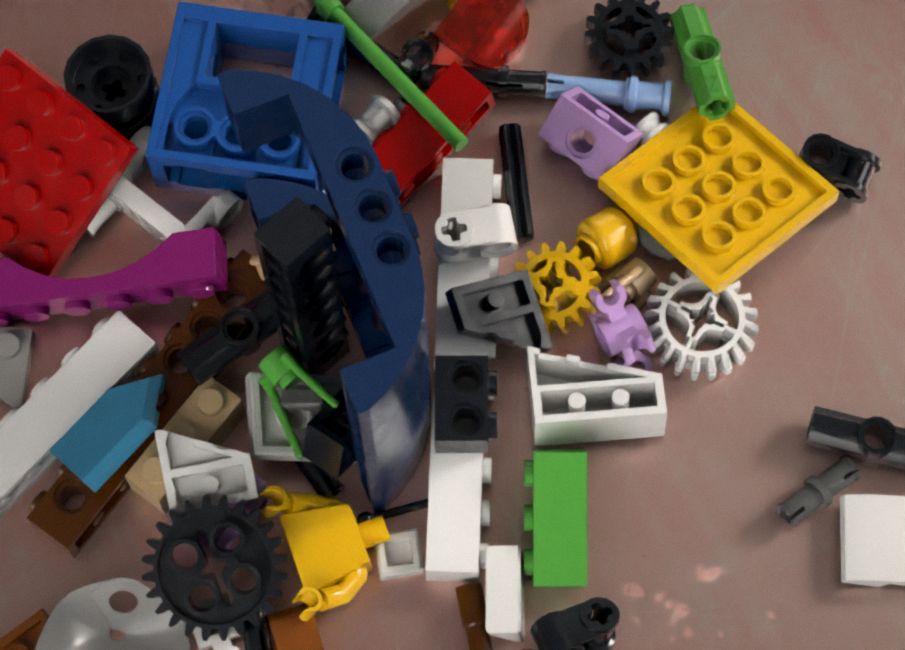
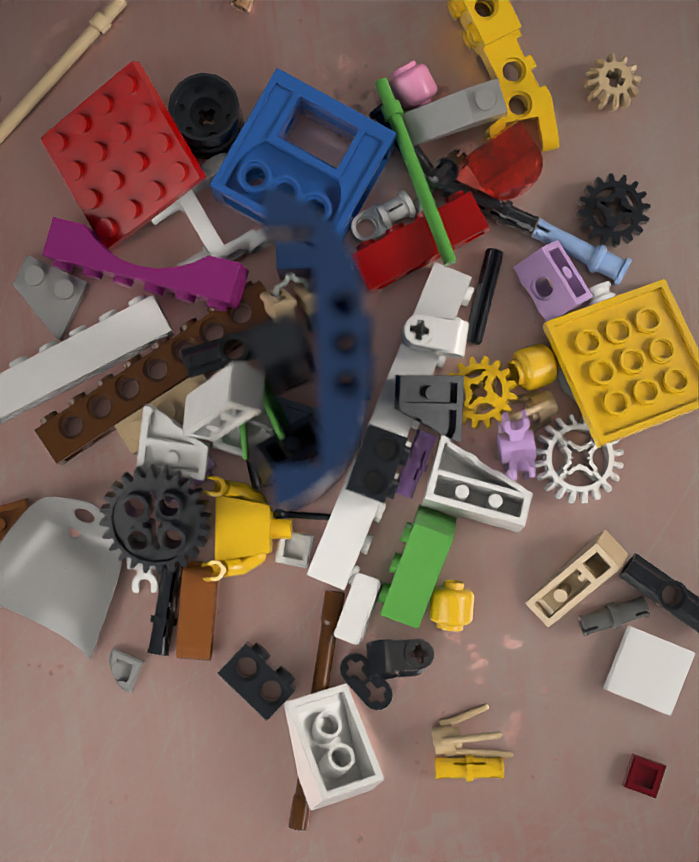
camera: 20 degrees right, 15 degrees up
dark azure tile [49,374,166,492] -> none
bright green piece [670,3,735,121] -> none
none -> white brick [182,362,264,442]
none -> medium lavender pin [396,429,437,499]
none -> yellow head [429,579,475,631]
none -> tan slope [526,530,628,628]

